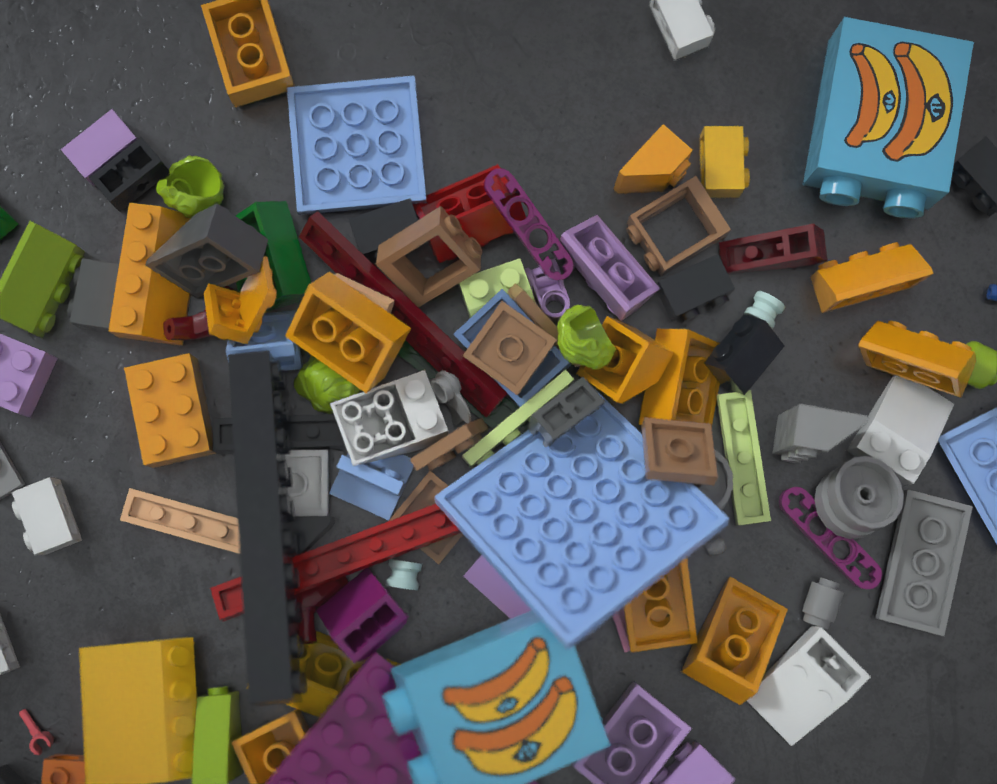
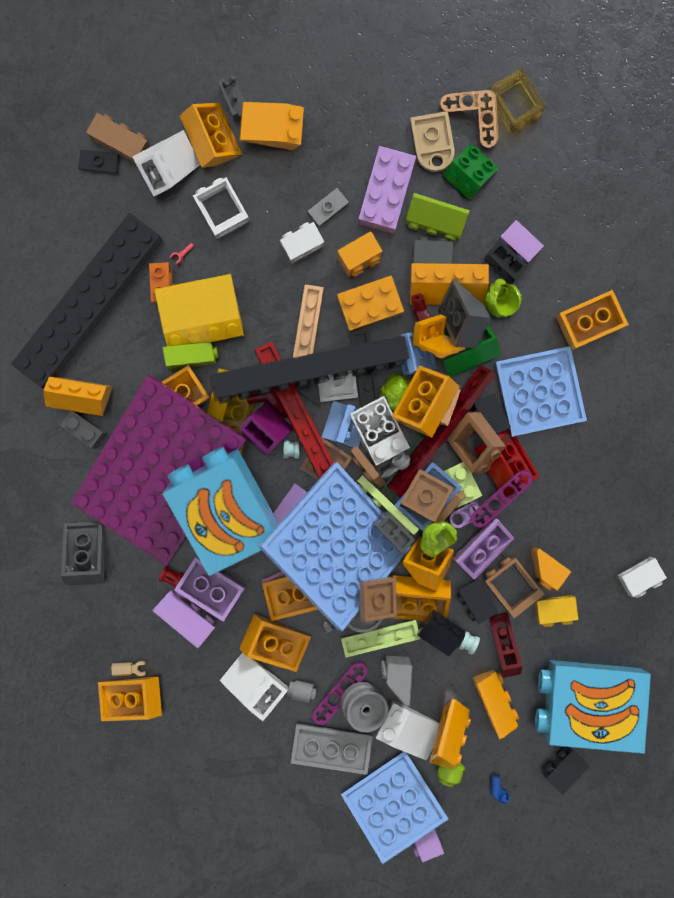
camera: 85 degrees right, 5 degrees up
none -> light orange brick [337,231,383,278]

